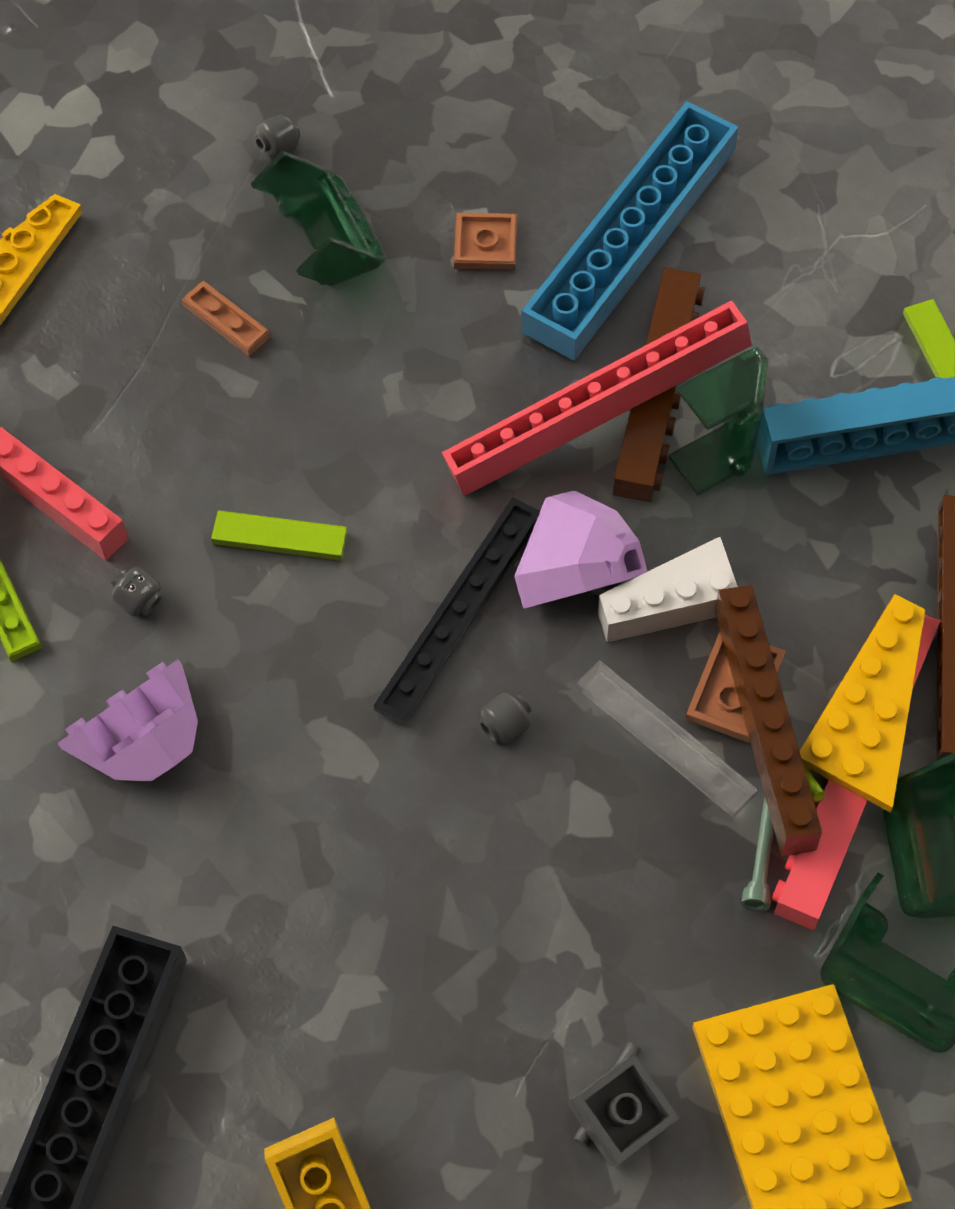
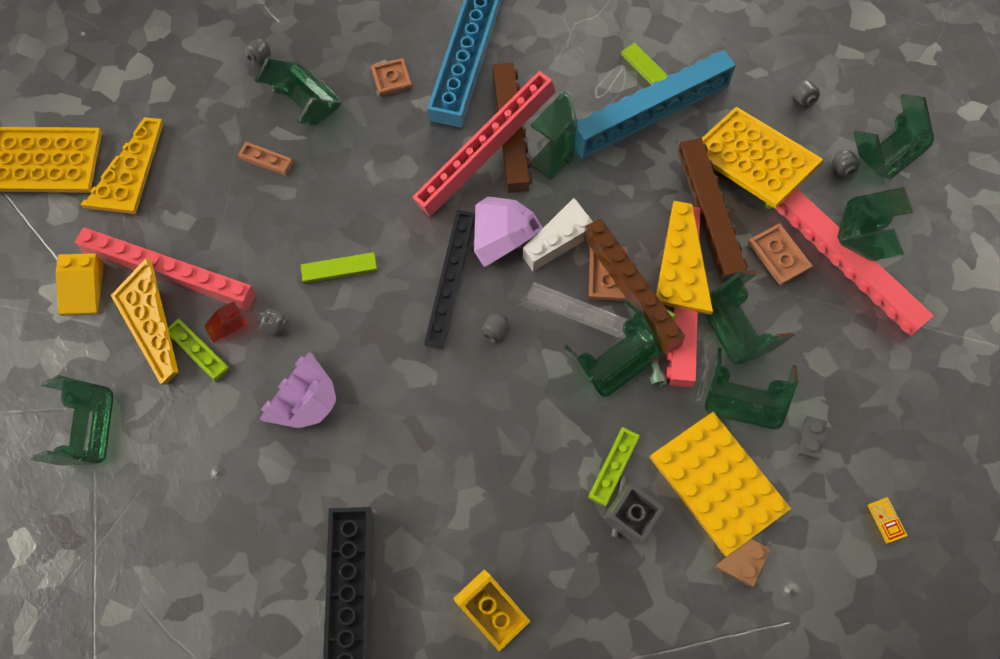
camera: 20 degrees left, 5 degrees up
none -> clear red slope [204,301,247,342]
none -> clear green windscreen [564,301,662,397]
none -> lime tile [588,427,640,507]

